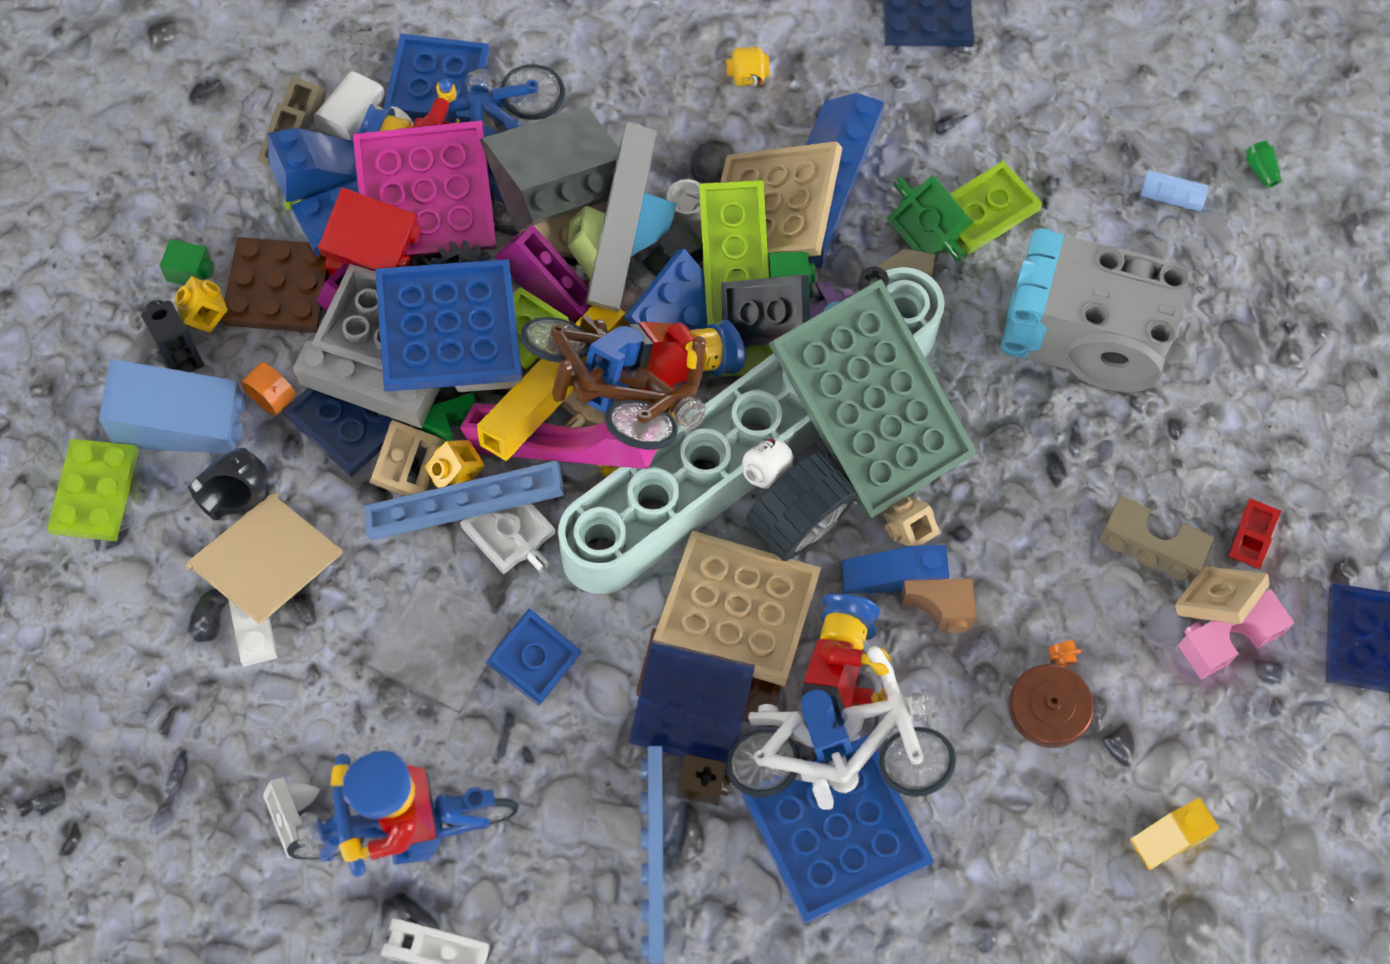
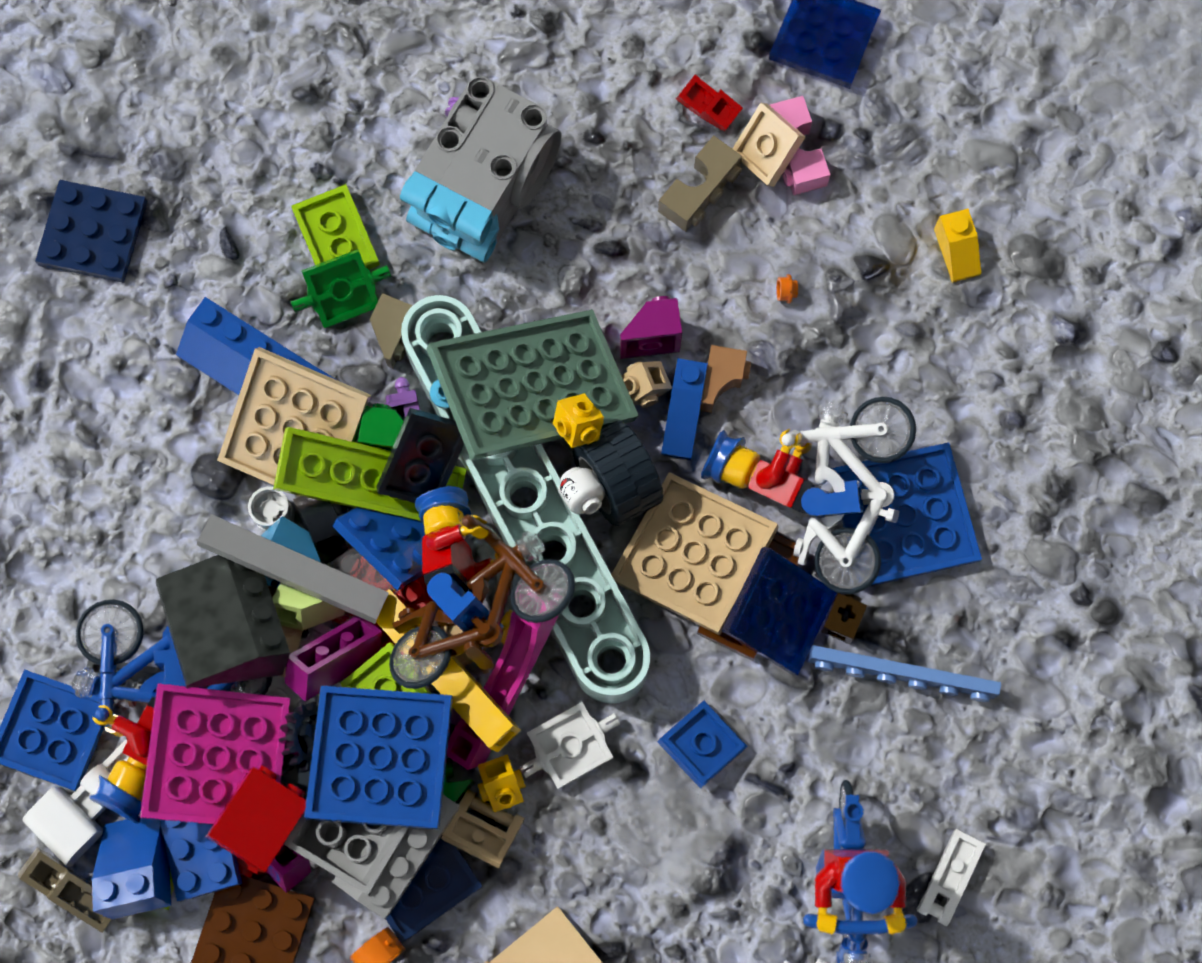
camera: 75 degrees left, 10 degrees up
medium blue plate [365,460,564,541] -> none
yellow head [726,46,770,87] -> none
black bush [858,266,889,291] -> none
copper wheel [1008,664,1094,748] -> none
light blue axle [1140,170,1209,212] -> none
none -> yellow brick [553,393,604,448]
none -> magenta slope [620,296,682,359]

